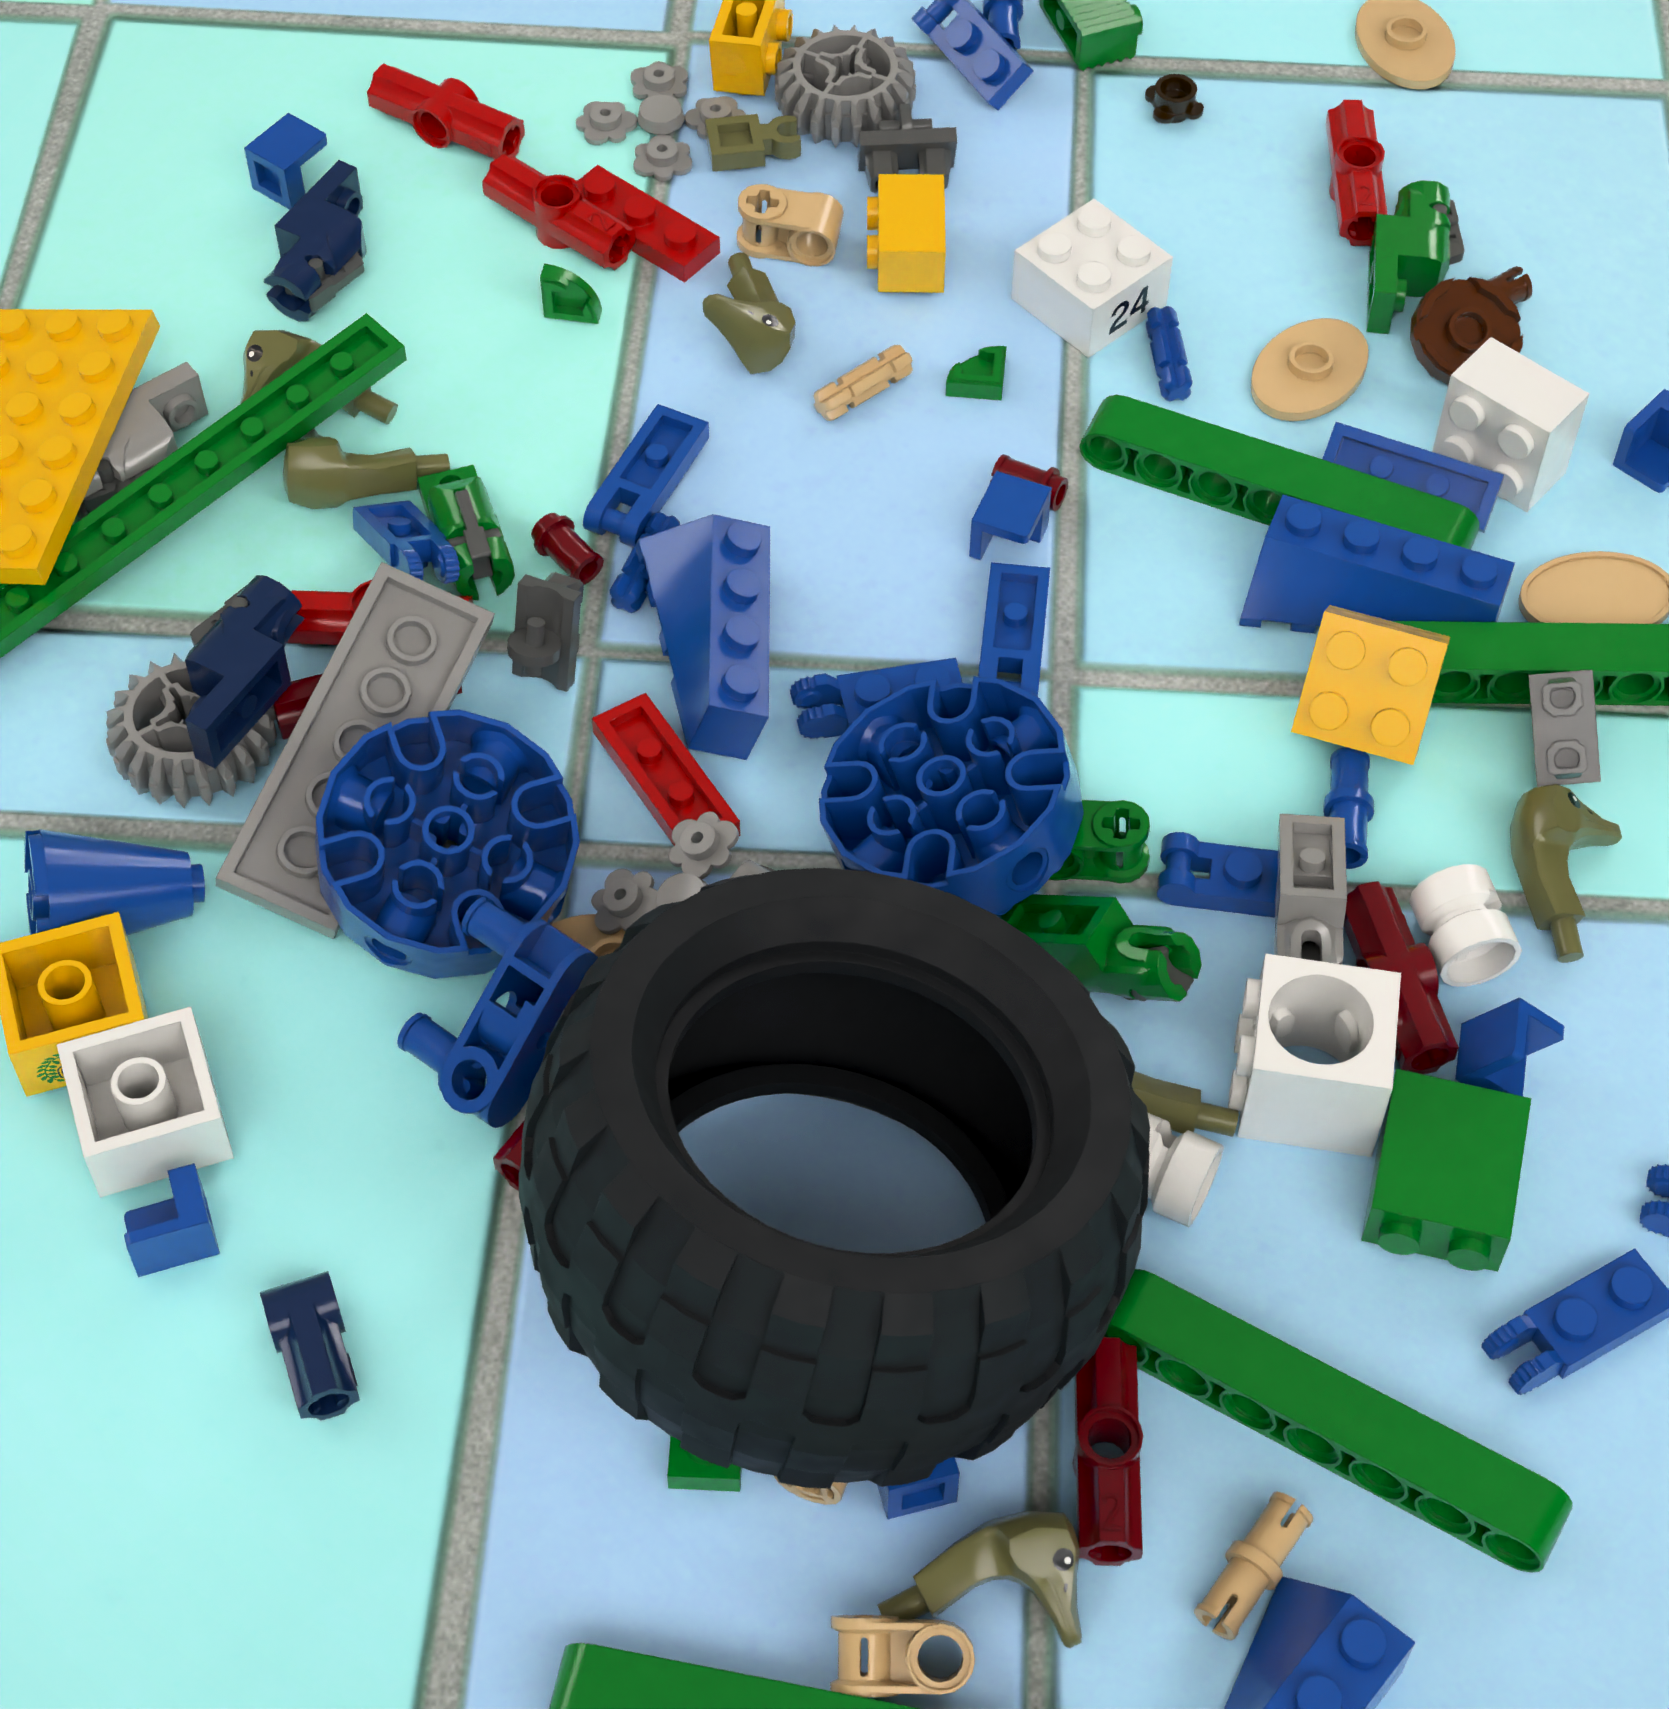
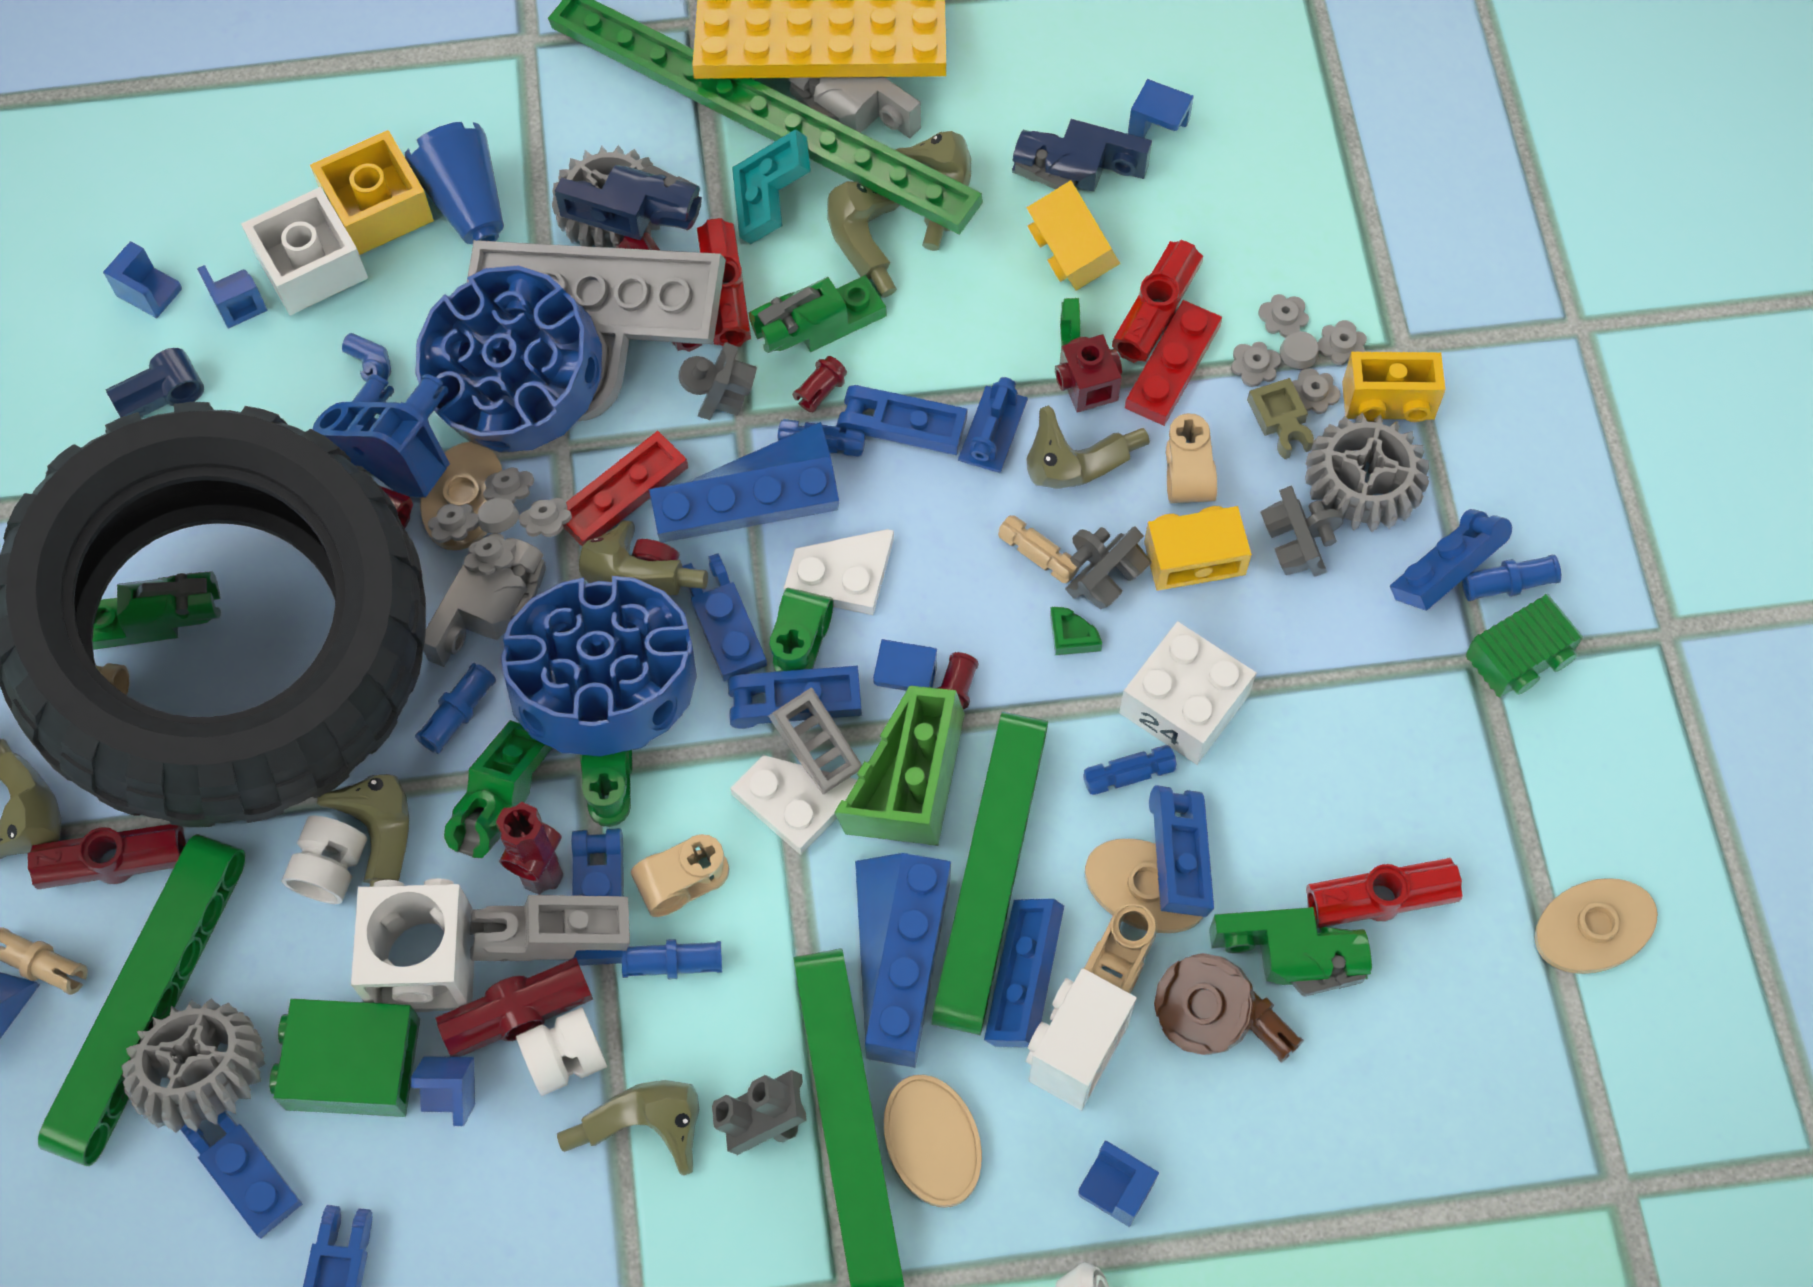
camera: 80 degrees right, 10 degrees up
blue hinge [352,500,460,584] -> none
red piece [367,63,525,159] -> none
dark brown plate [1145,74,1204,124] -> none
yellow brick [1291,605,1451,765] -> none
none -> blue panel [103,241,182,318]
none -> light grey gear [121,998,265,1133]
none -> blue arm [342,333,391,382]
none -> dark red piece [496,802,564,895]
none -> olive animal [579,520,708,595]
none -> dark red tile [631,539,680,561]
none -> tan piece [631,834,729,917]
none -> white wing [730,755,858,855]
none -> teal plate [732,129,811,244]
none -> light grey slope [768,687,862,794]
none -> green piece [769,587,834,672]
none -> white wing [783,529,894,615]
none -> bright green wedge [834,686,965,846]
none -> blue hinge [958,377,1028,473]
none -> yellow brick [1026,180,1120,291]
none -> dark red brick [1055,334,1122,413]
none -> dark grey hips [1065,526,1151,610]
none -> tan piece [1084,903,1157,994]
none -> blue plate [1149,785,1214,917]

